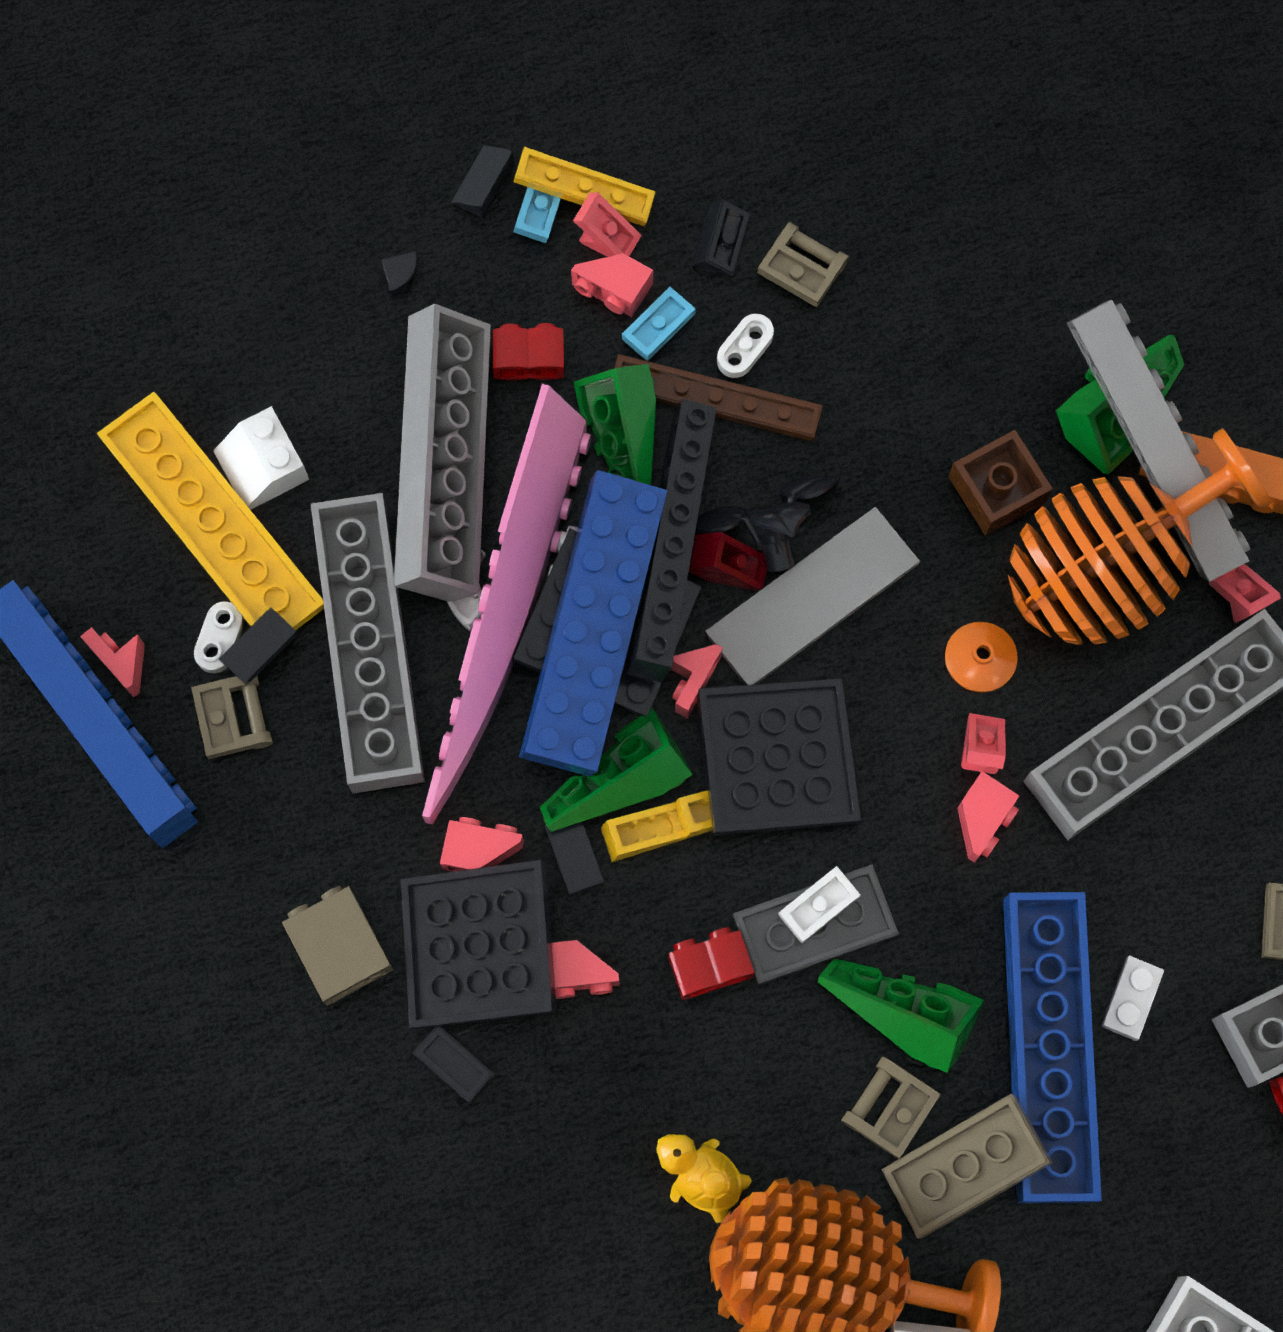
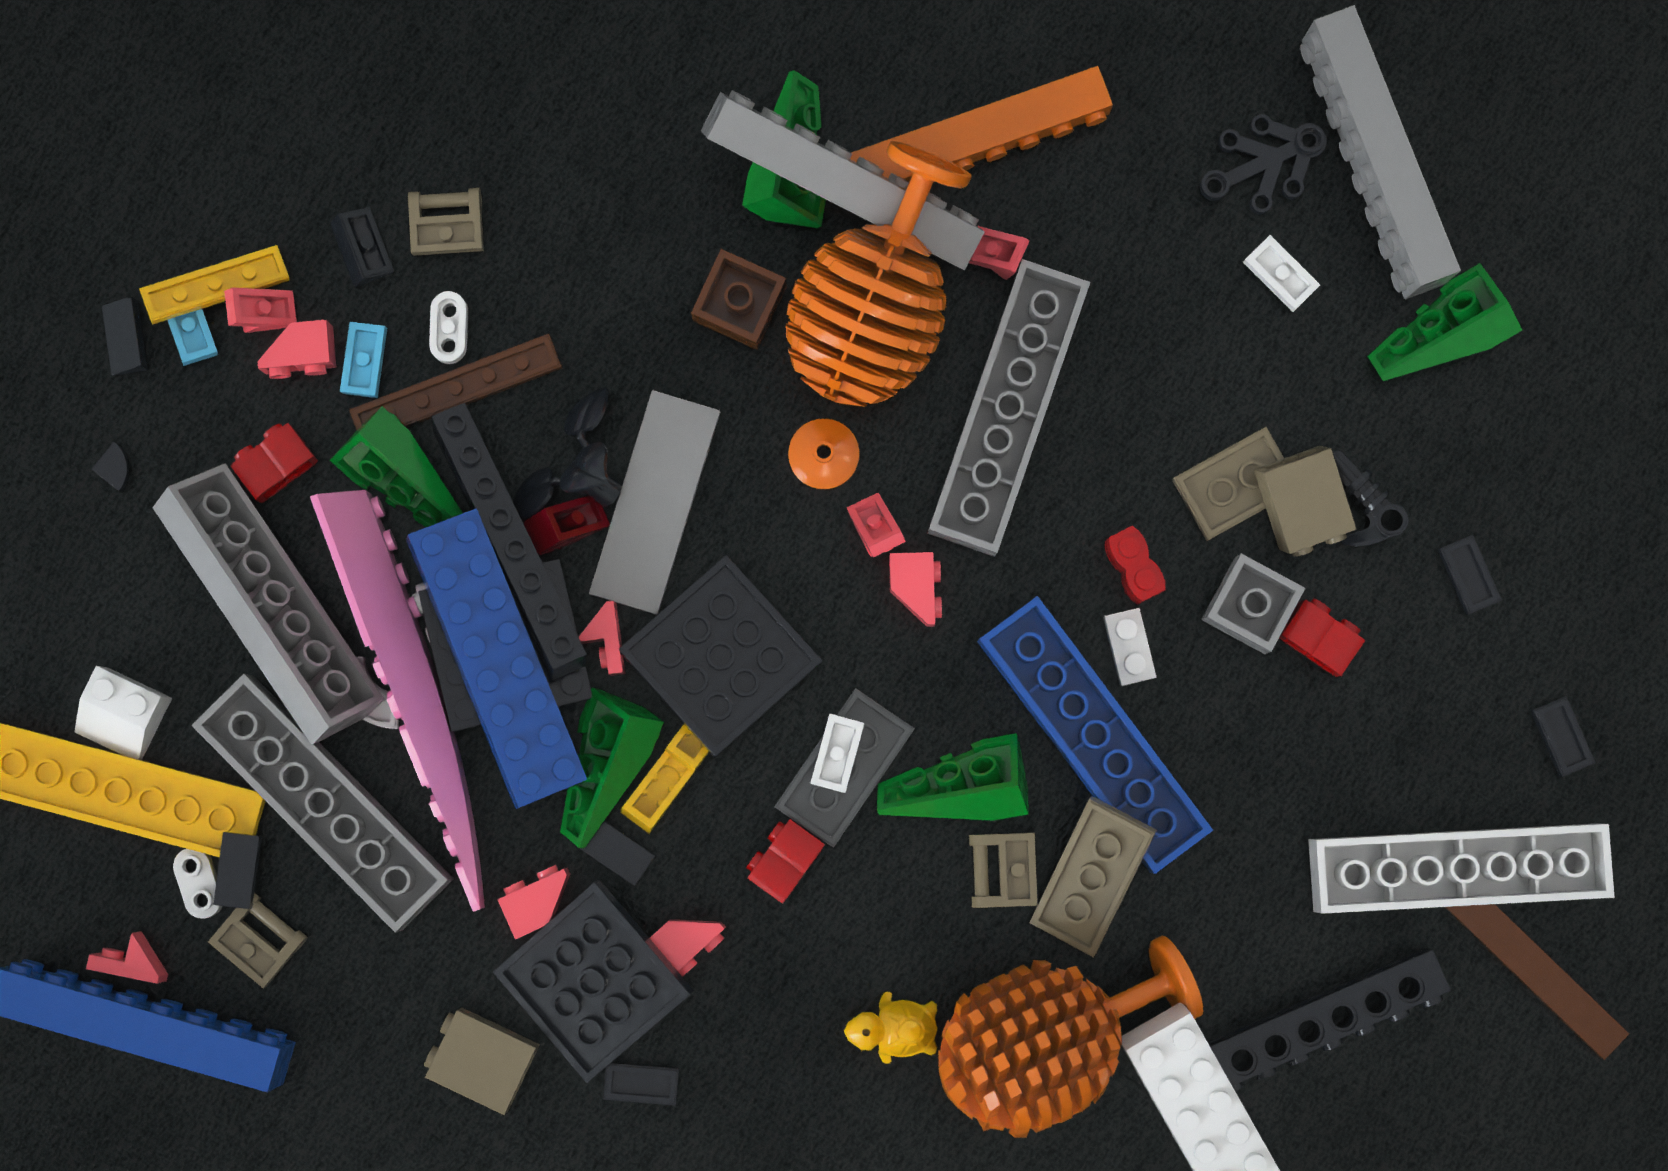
camera: 35 degrees left, 10 degrees up
none -> red brick [1105,526,1165,605]

